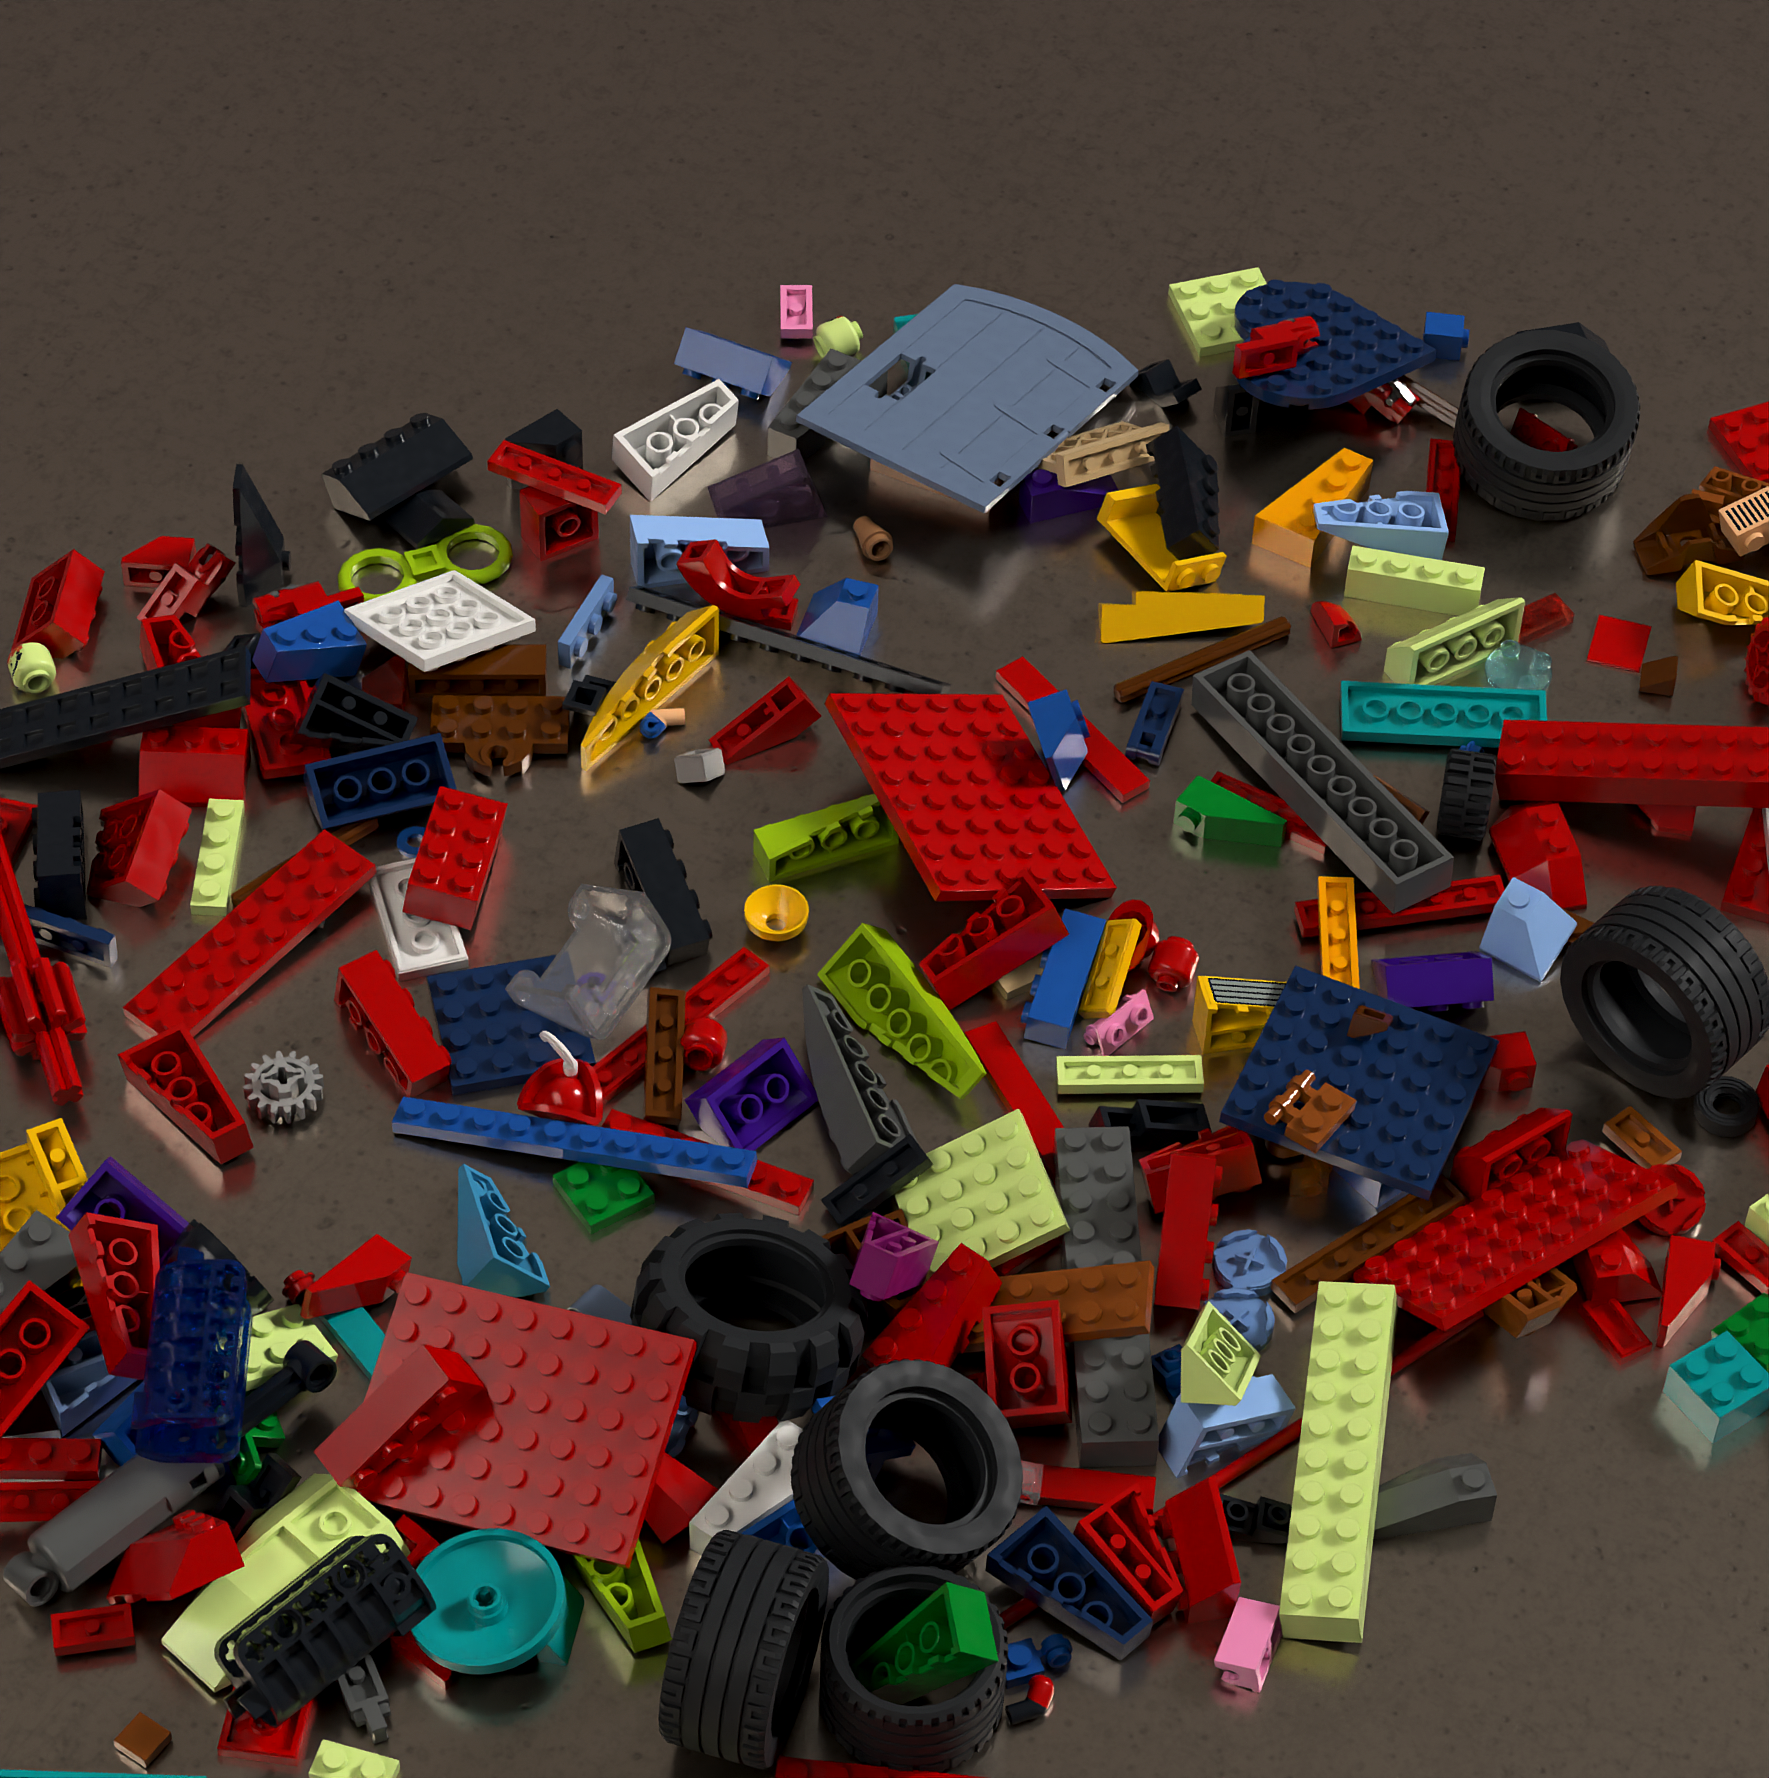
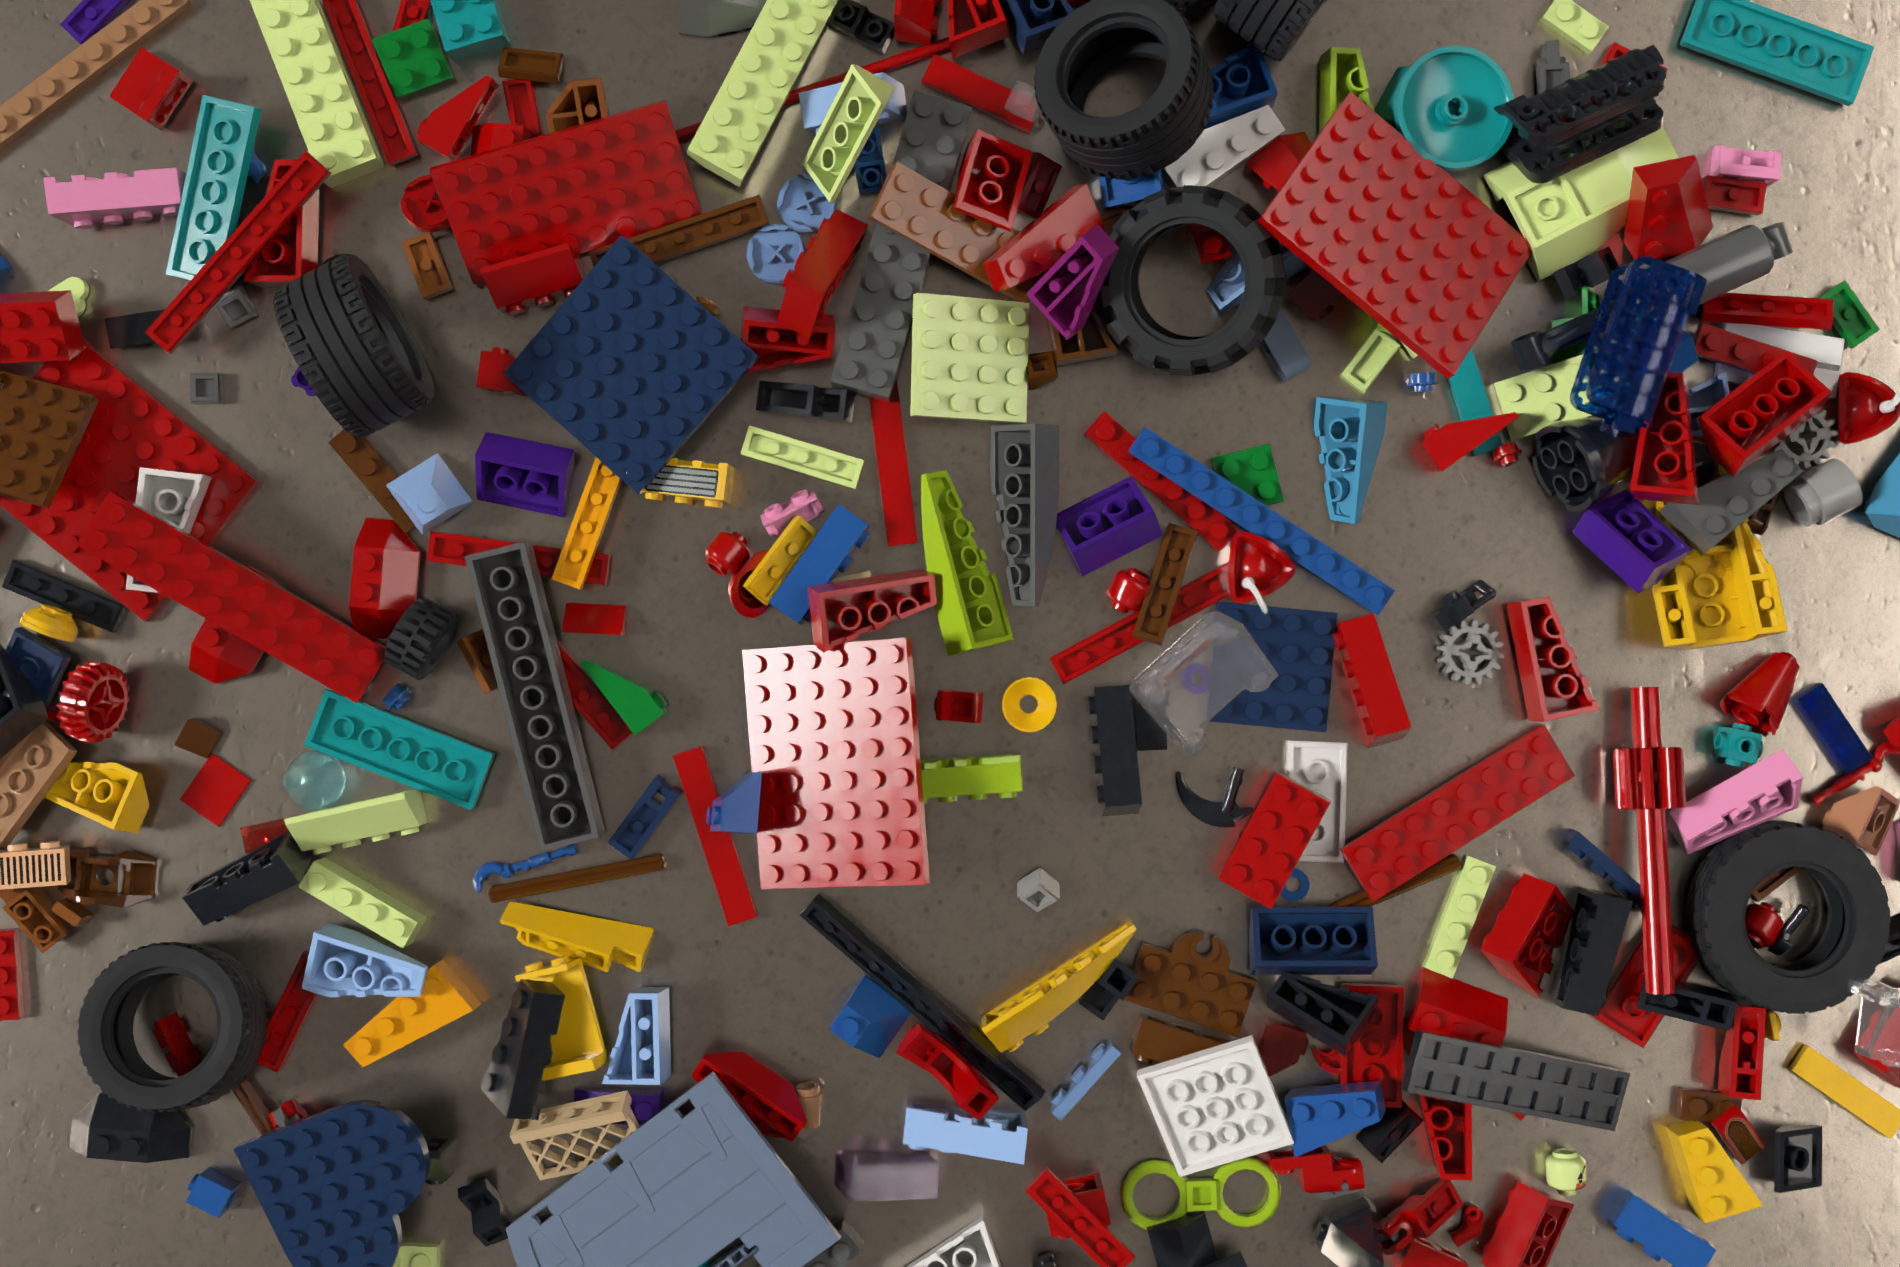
camera: 165 degrees left, 40 degrees up
dark orange tile [114,1712,172,1768] -> none
red wedge [313,1344,485,1490] -> none
red bracket [394,1514,440,1570] -> none
arm [639,708,685,738] -> none
red slope [708,676,822,765] -> none
black plate [821,1134,933,1228] -> none
red plate [1232,316,1320,379] -> none
dark orange plate [1264,1070,1357,1154] -> none
red brick [1310,601,1362,648] -> none
reddish brown slope [1347,1005,1393,1038] -> none
none -> black wedge [182,830,312,926]
none -> blue piece [473,844,578,893]
none -> reddish brown tile [498,47,564,84]
none -> red slope [562,603,626,635]
none -> light blue wedge [602,987,671,1085]
none -> red wedge [691,1051,807,1142]
none -> red bracket [934,690,983,723]
none -> black piece [1176,767,1253,828]
none -> black piece [1429,580,1496,631]
none -> red arm [1449,1206,1484,1248]
none -> bright pink hinge [1709,145,1782,186]

